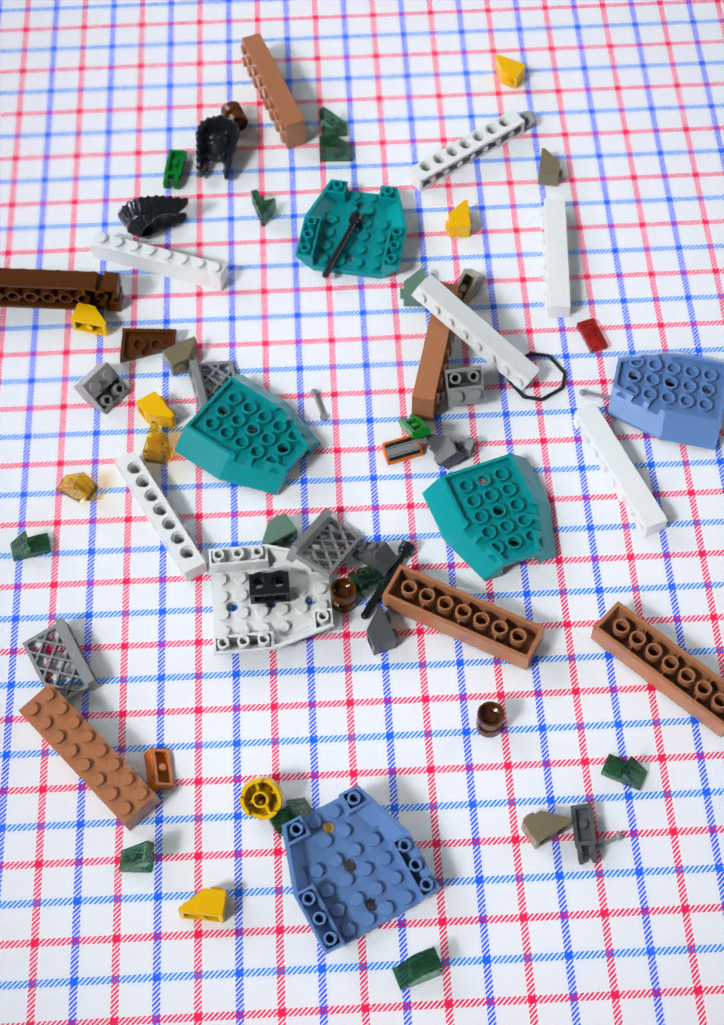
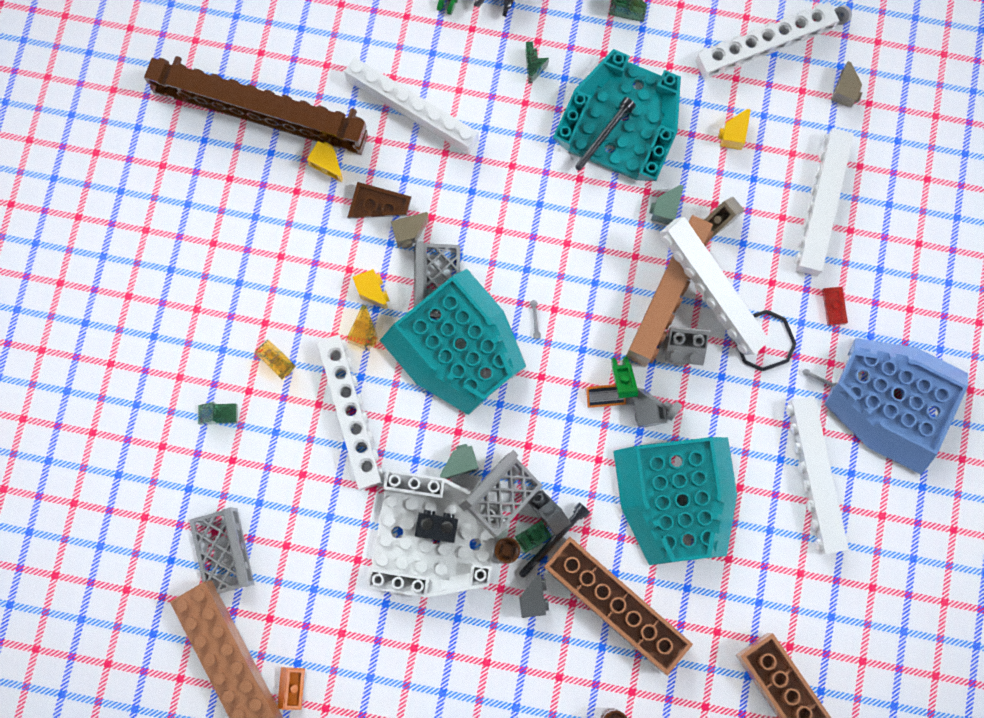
camera: 10 degrees right, 20 degrees up
light grey slope [74,362,130,414] -> none
black piece [118,195,188,239] -> none

